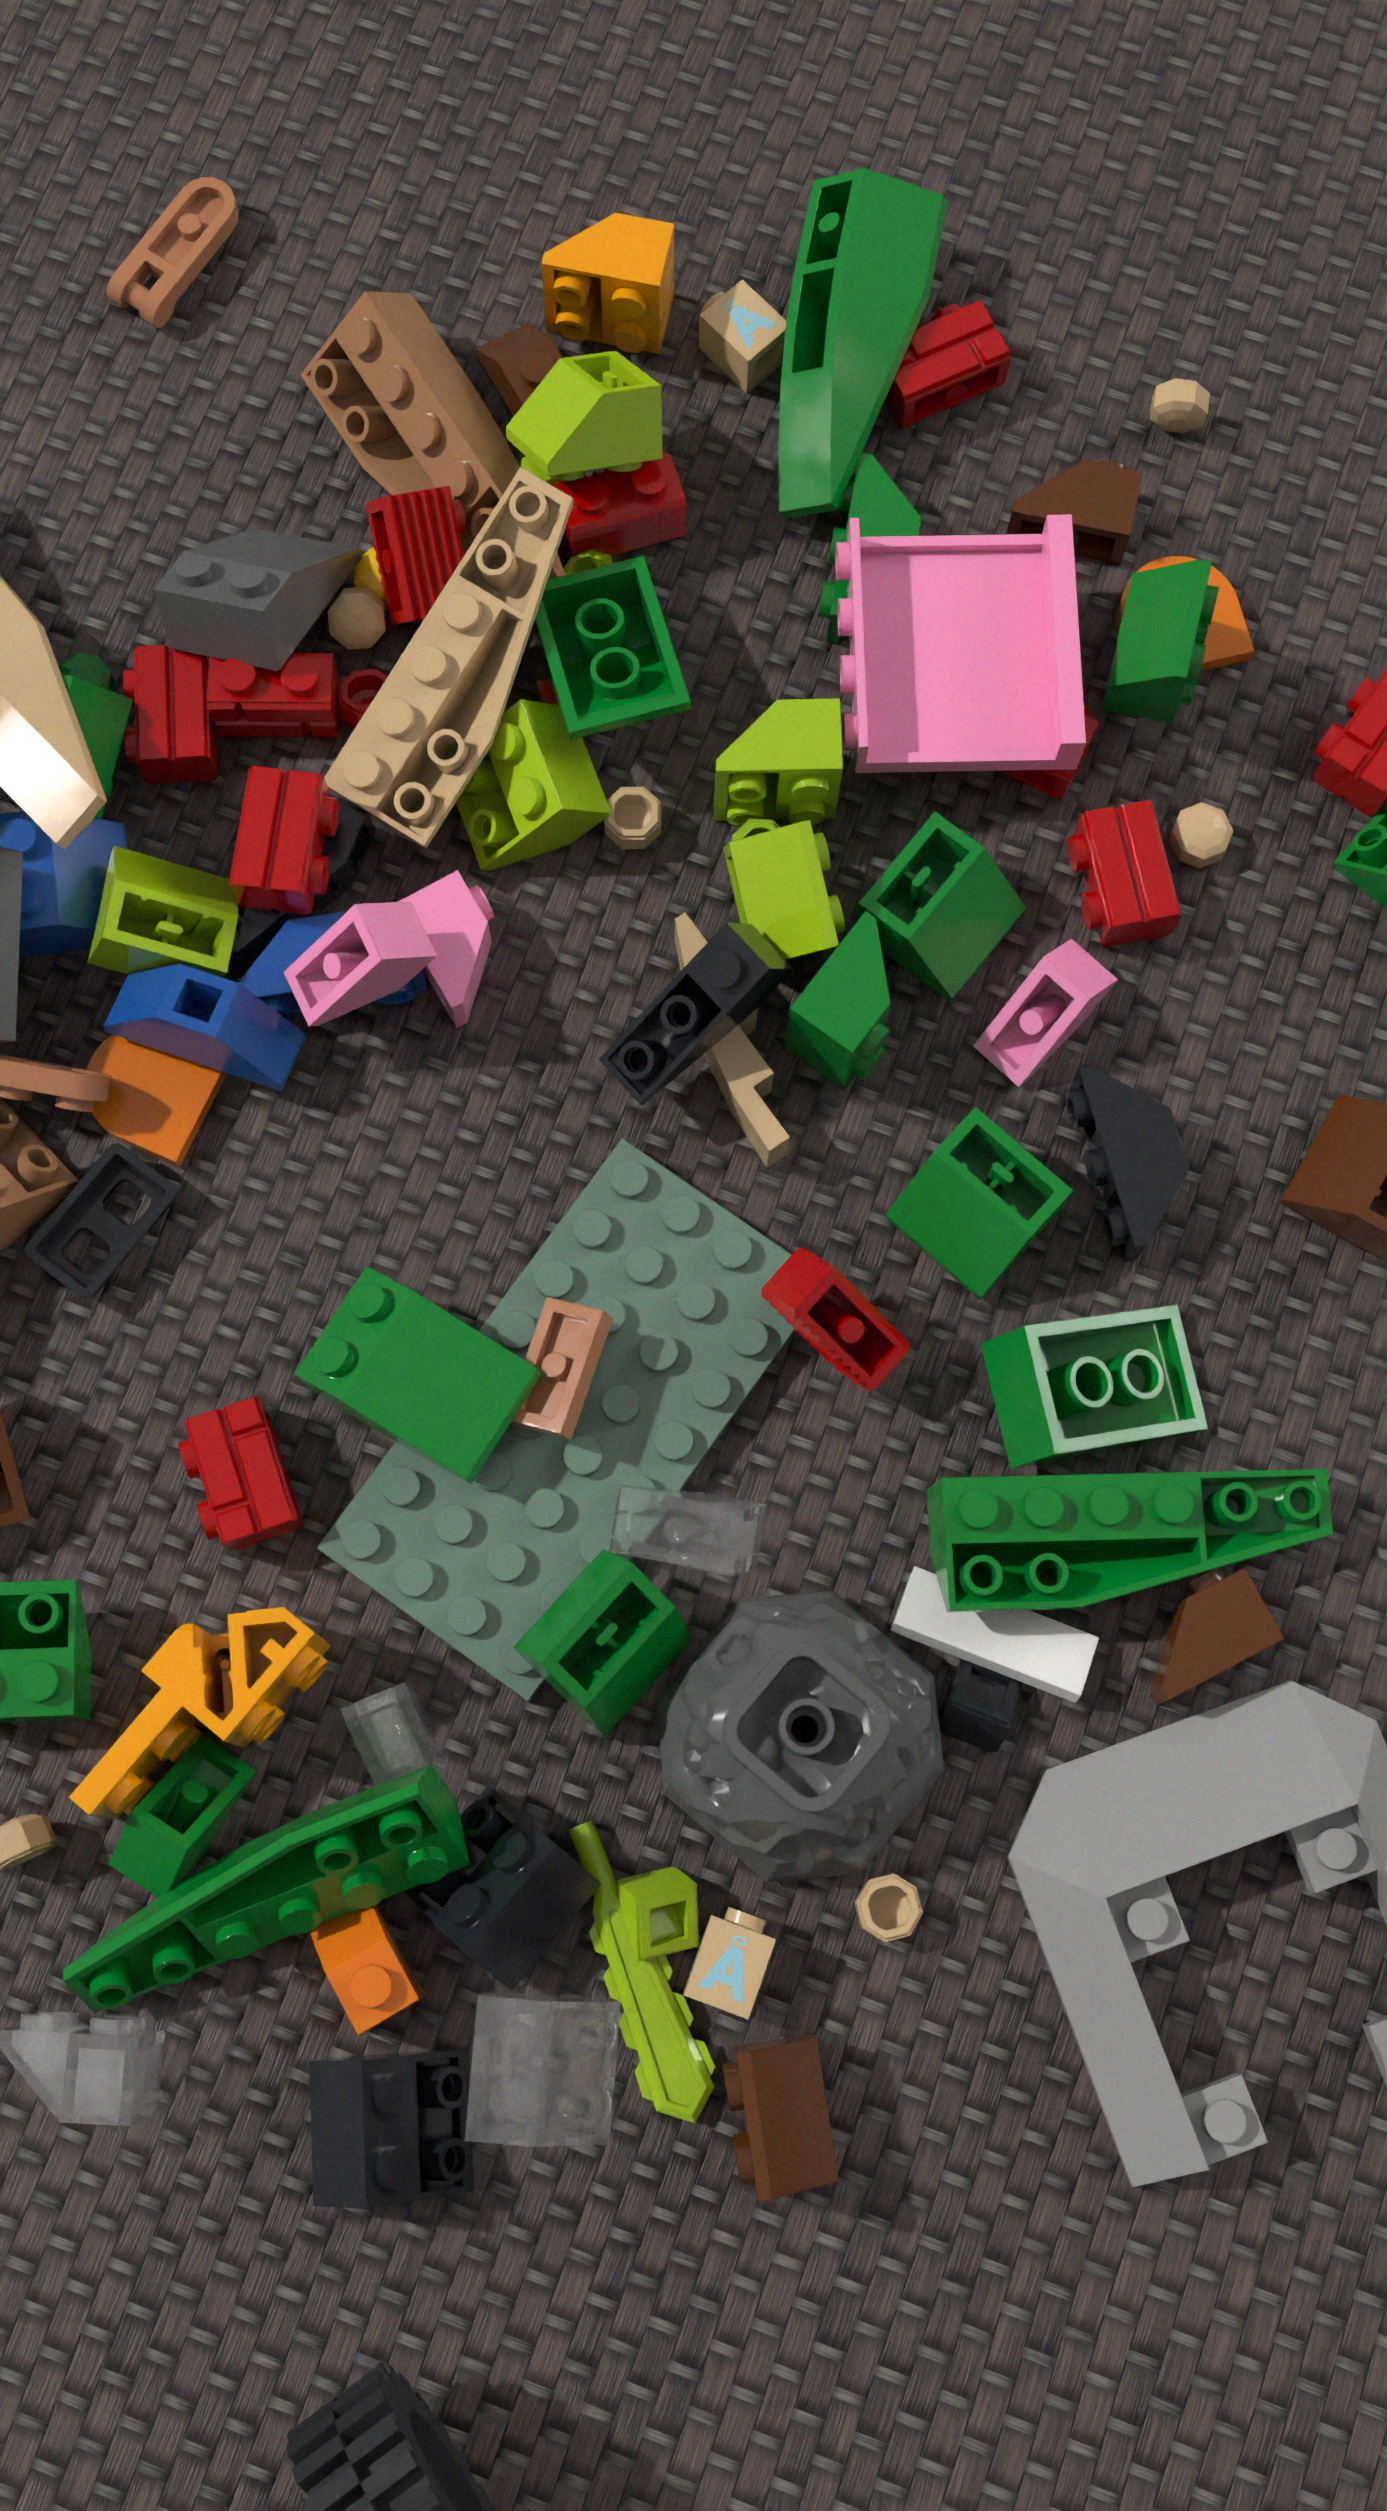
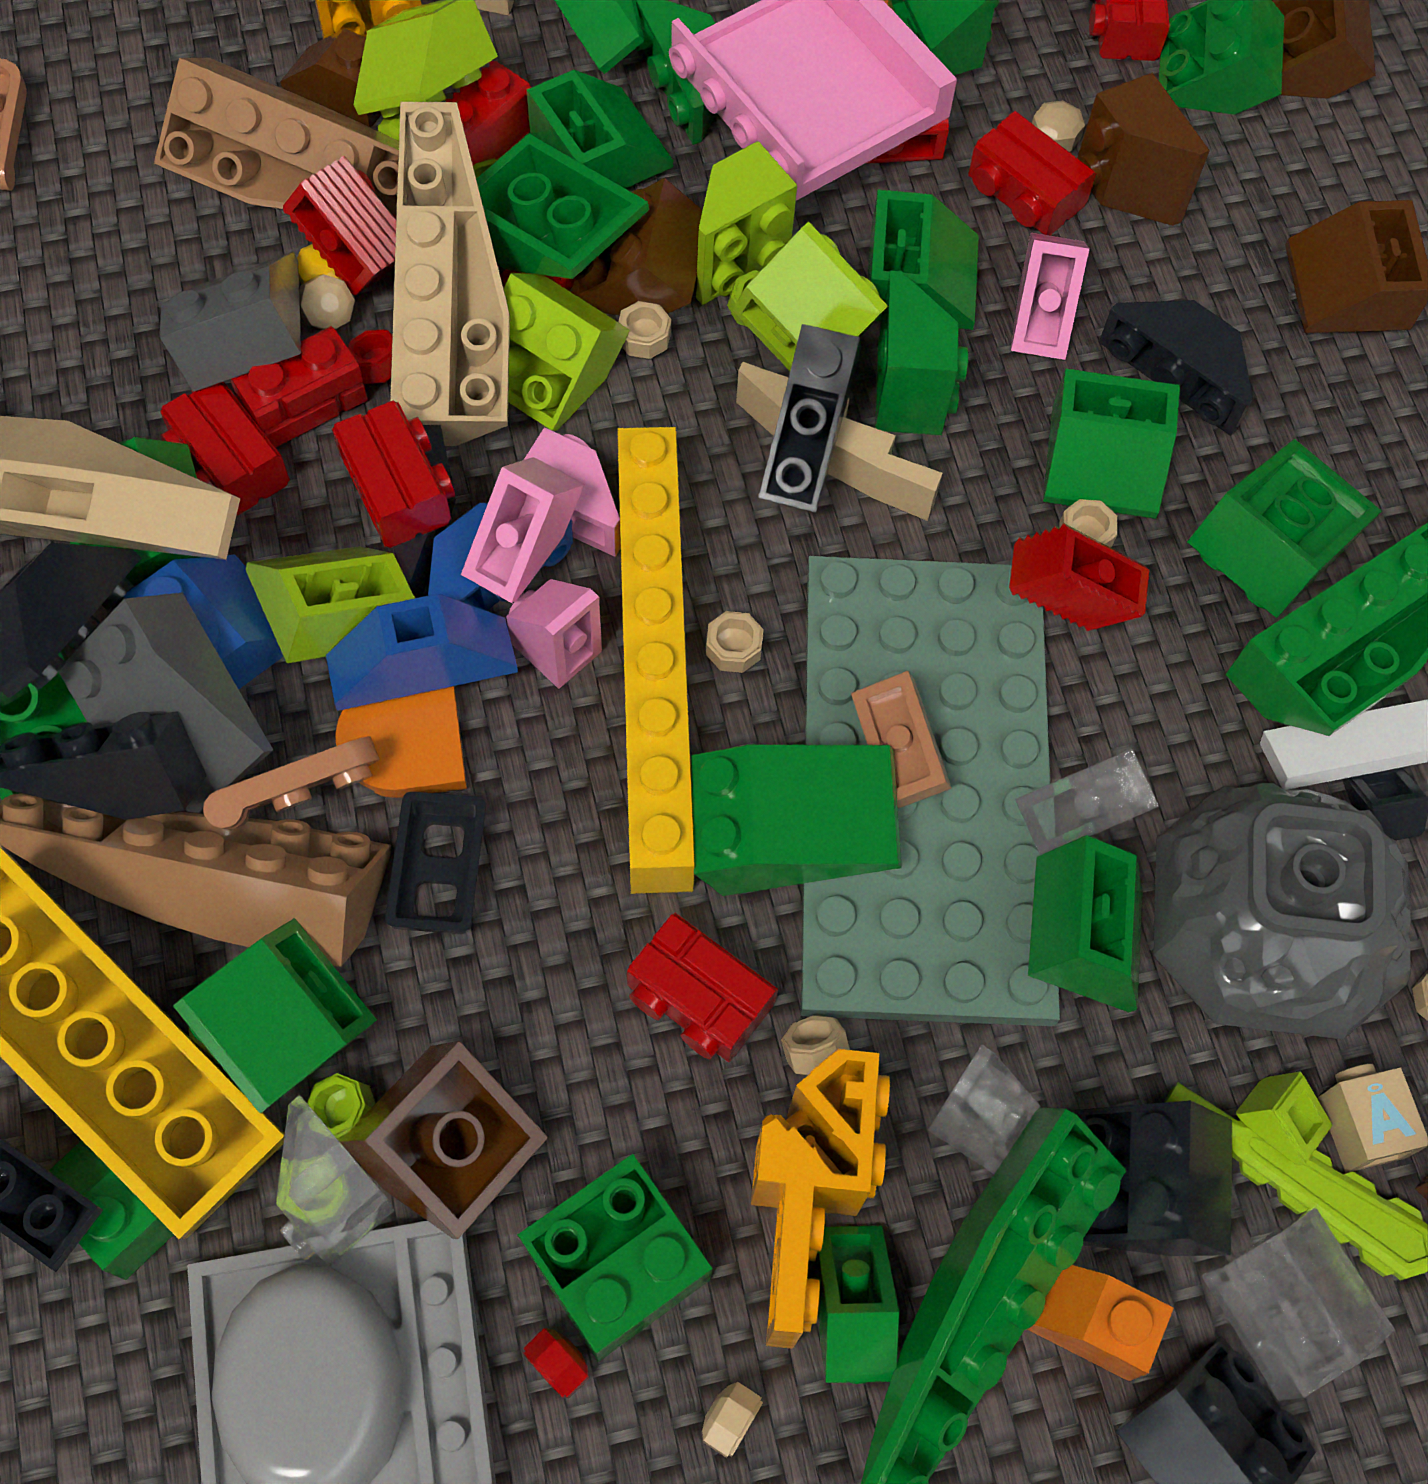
camera: 35 degrees left, 10 degrees down
none -> bright pink slope [506,579,602,689]
none -> green slope [527,70,673,188]
none -> reddish brown slope [571,178,703,316]
none -> yellow brick [618,427,694,894]
none -> tan tile [706,611,763,673]
none -> tan tile [781,1015,850,1075]
none -> tan tile [1059,499,1117,547]
none -> reddish brown slope [1077,72,1210,226]

